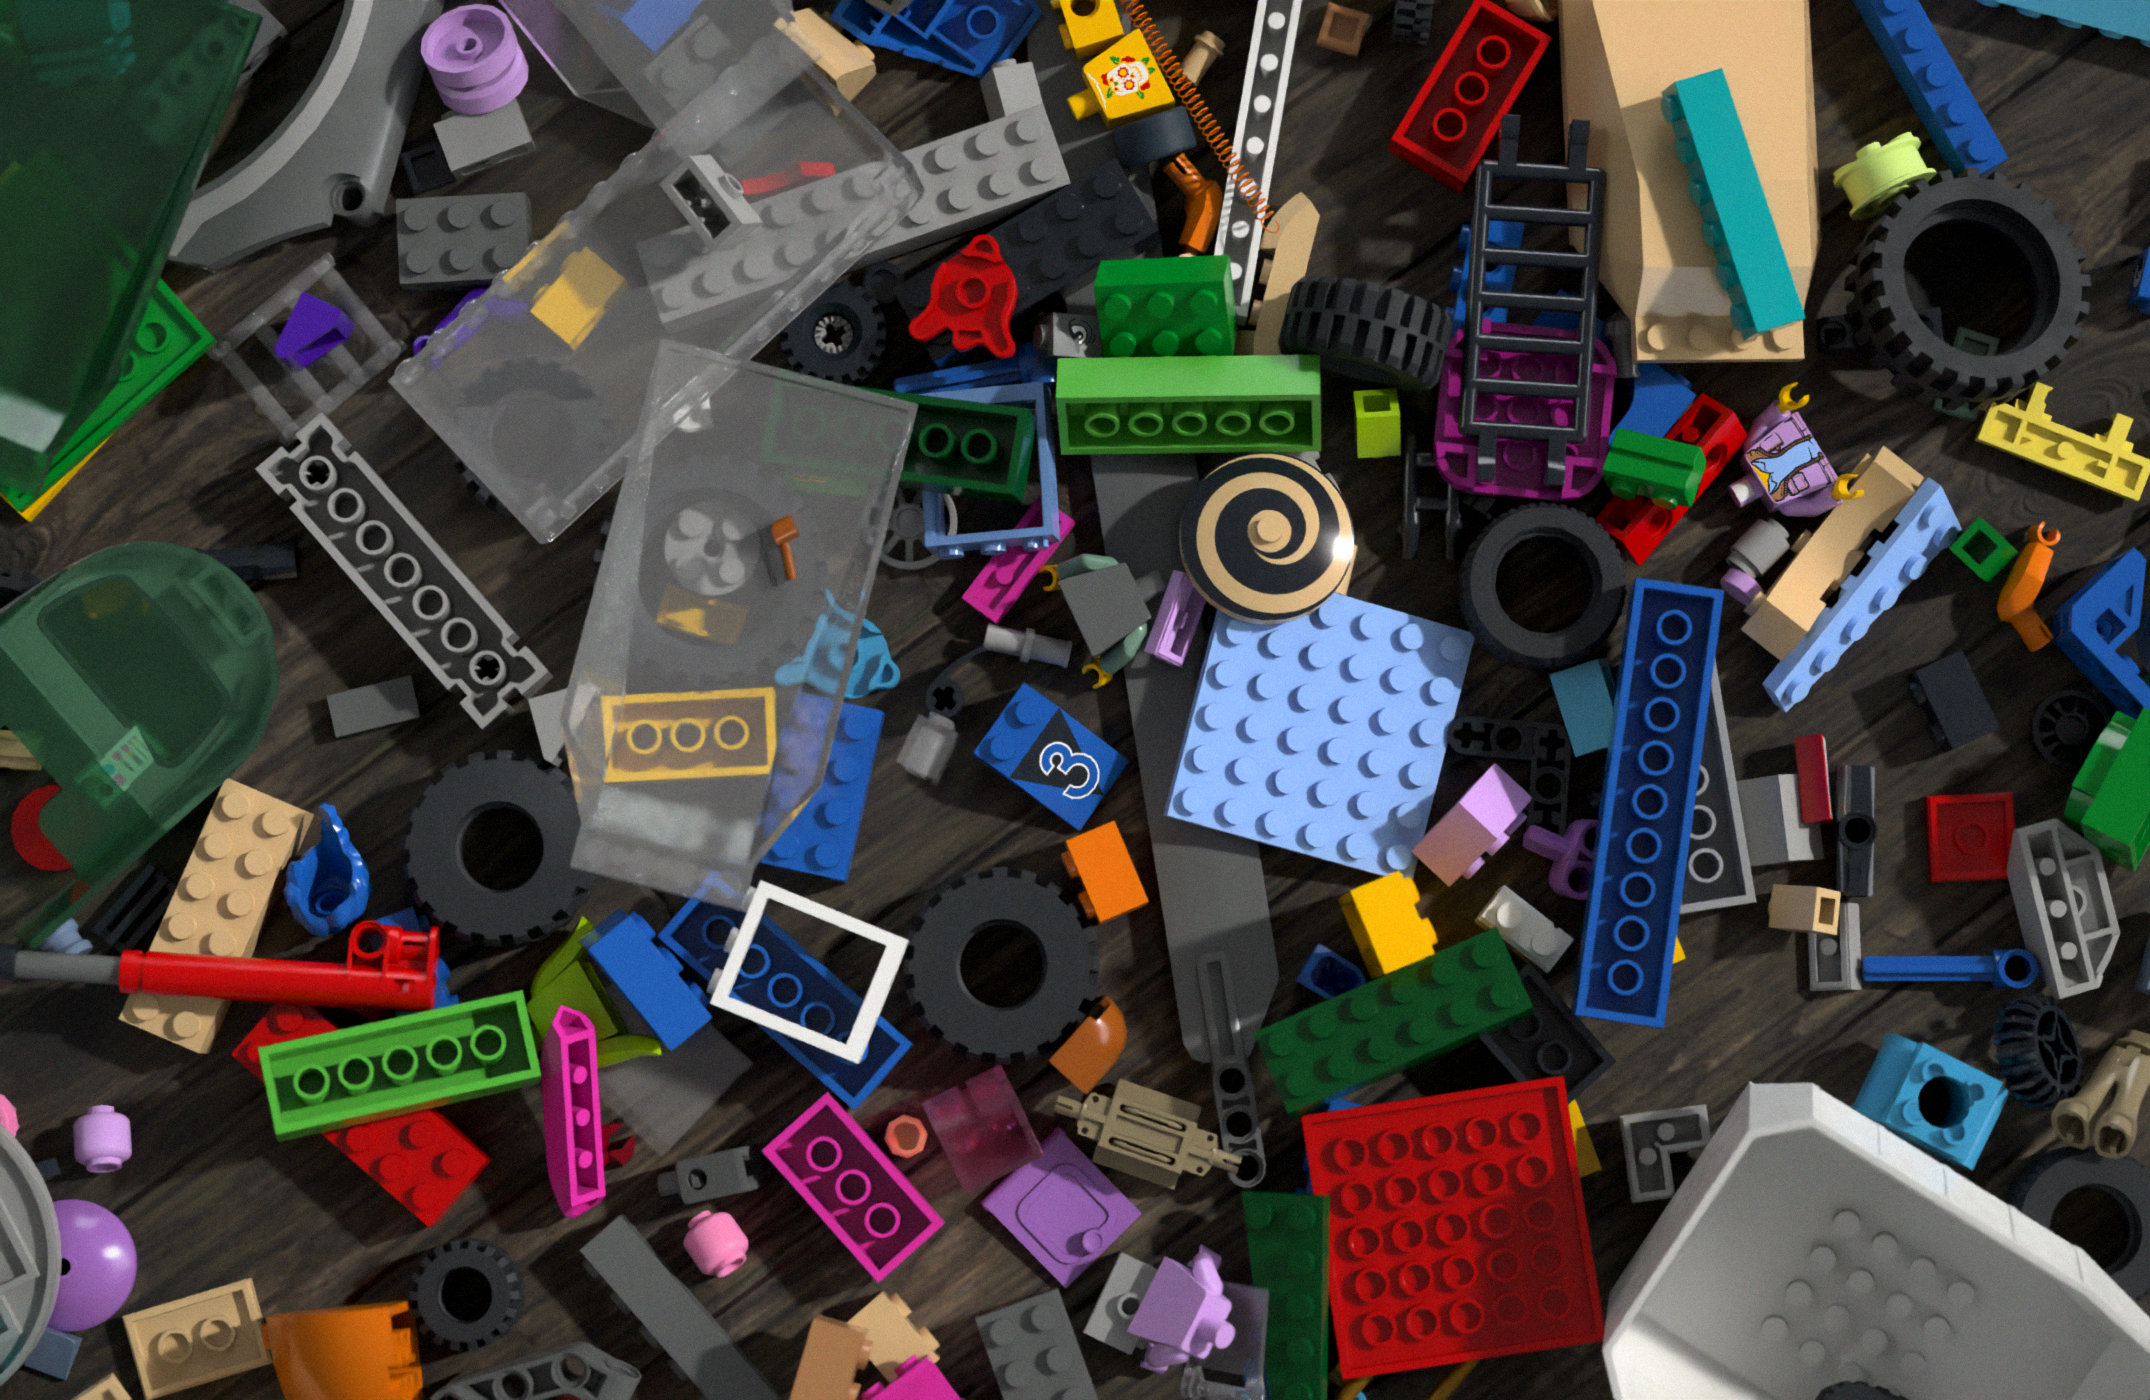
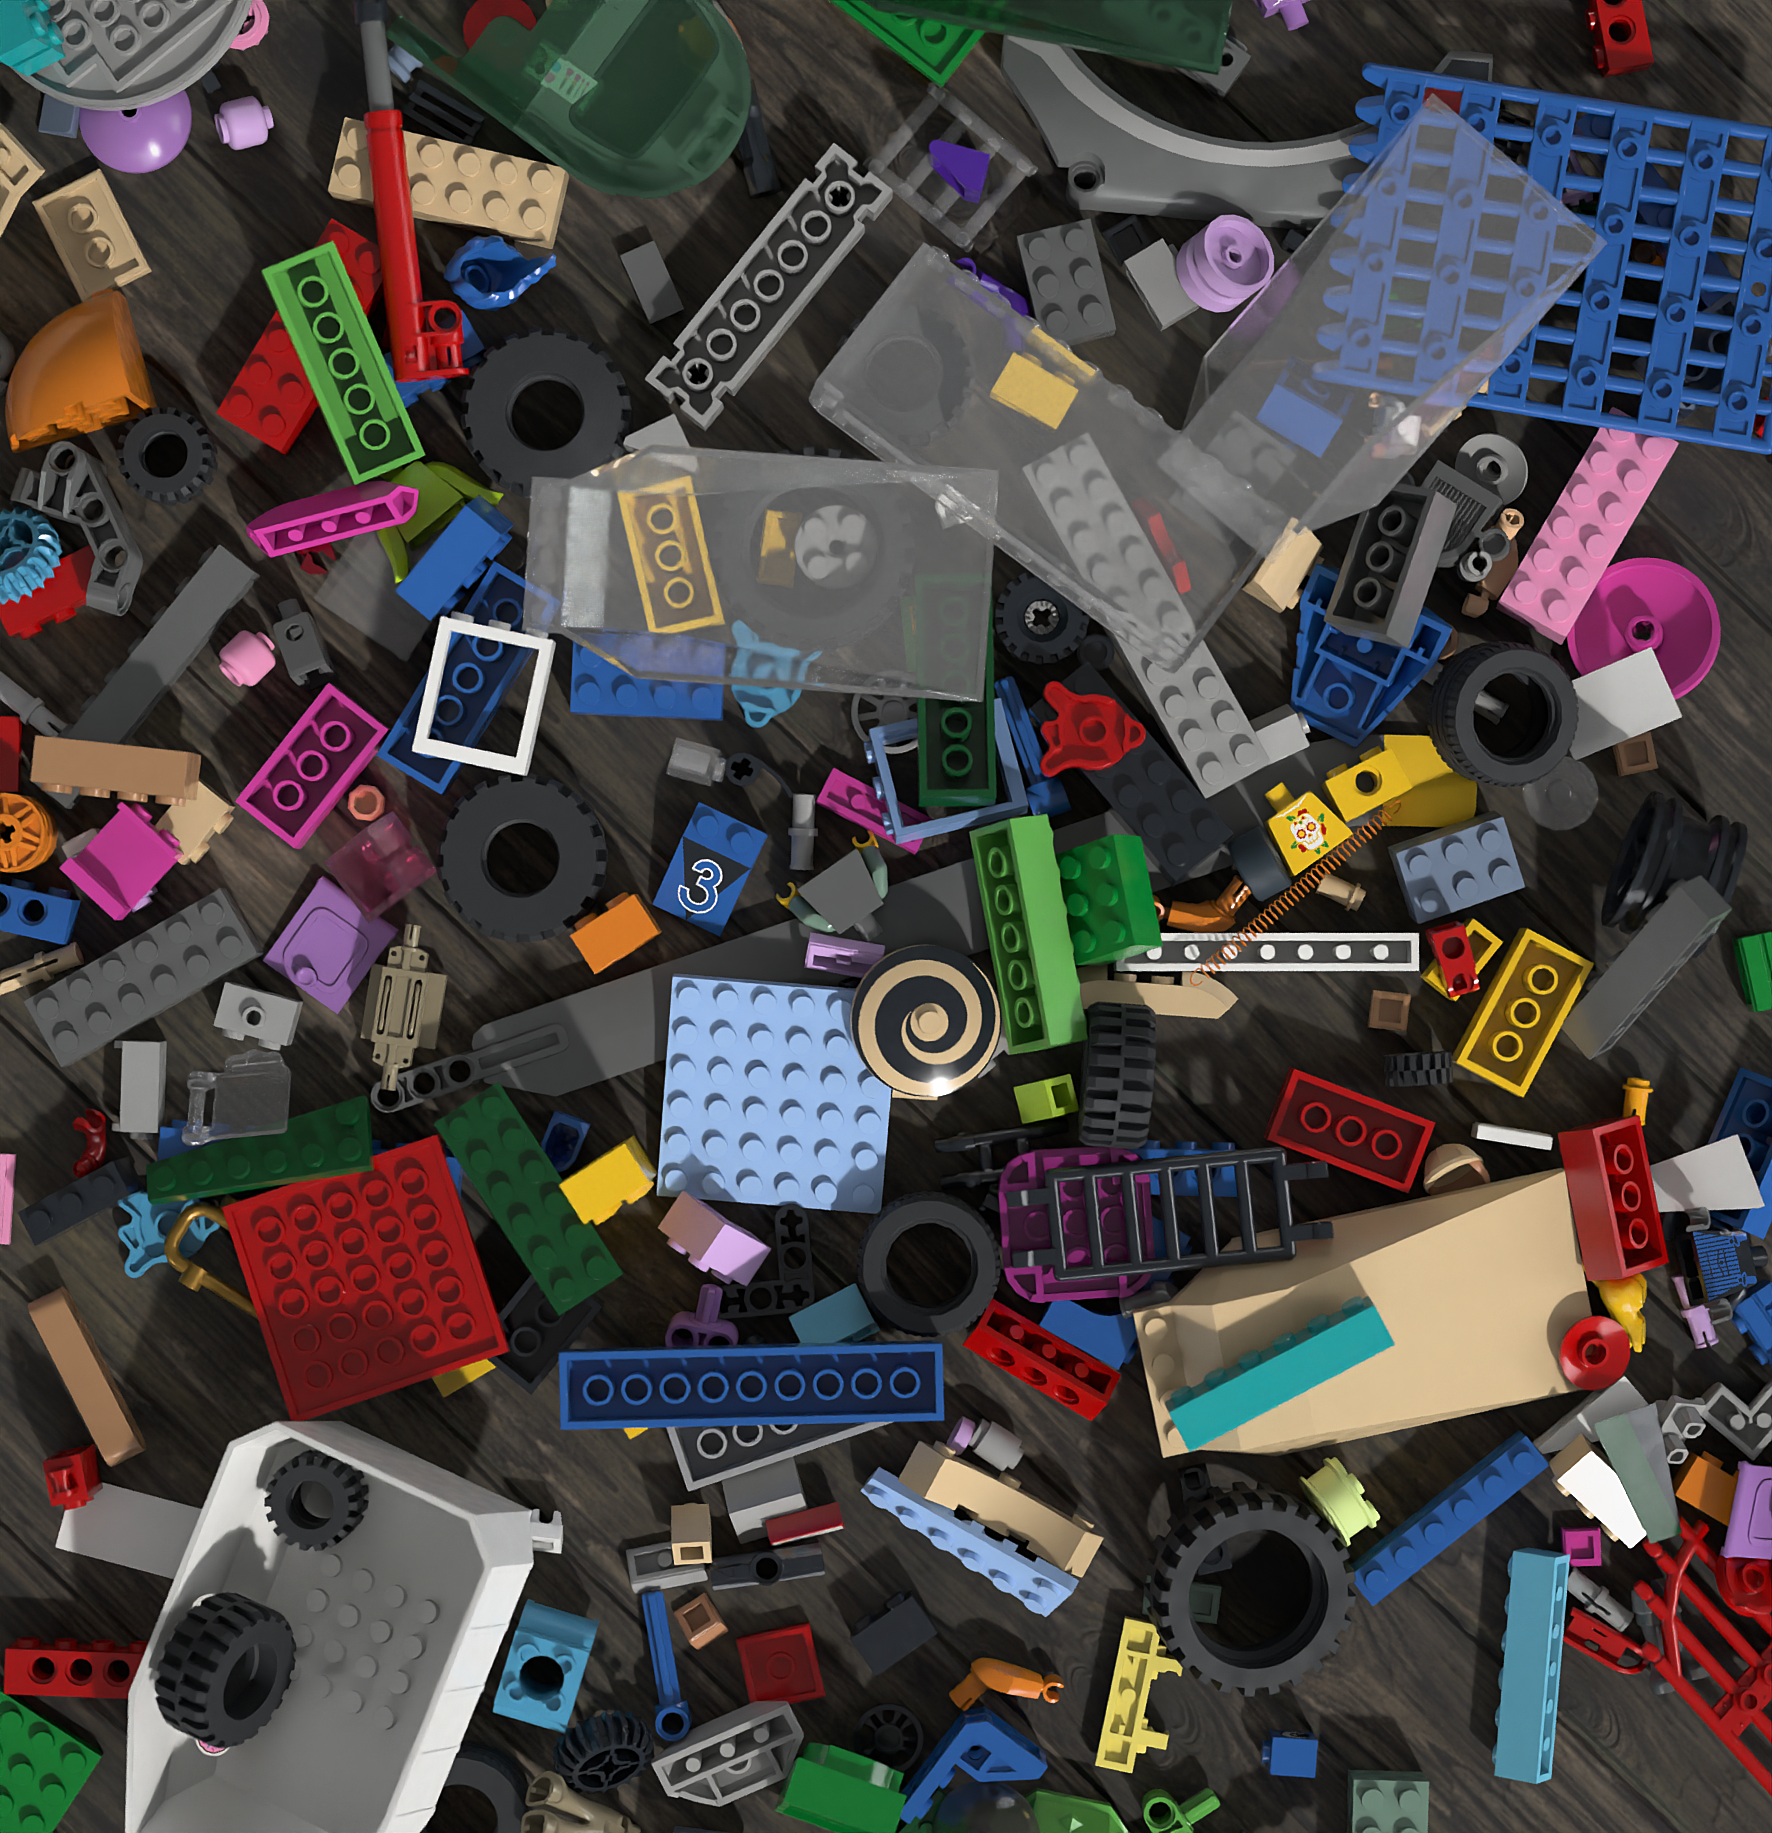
camera: 90 degrees right, 5 degrees up
light grey brick [659,155,763,252] -> none
dark orange hand [772,515,800,580] -> none
dark grey brick [1033,312,1102,364] -> none
dark orange brick [1048,994,1127,1095] -> none
lavender torso [1127,1244,1235,1375] -> none
white brick [1474,885,1574,975] -> none
green brick [1602,428,1706,510] -> none
light grey brick [1618,1104,1711,1203] -> none
torso [1728,382,1865,517] -> none
green brick [1949,517,2019,583] -> none
none -> black tyre [264,1449,369,1551]
none -> white tile [530,1509,563,1554]
none -> nougat slope [674,1593,729,1650]

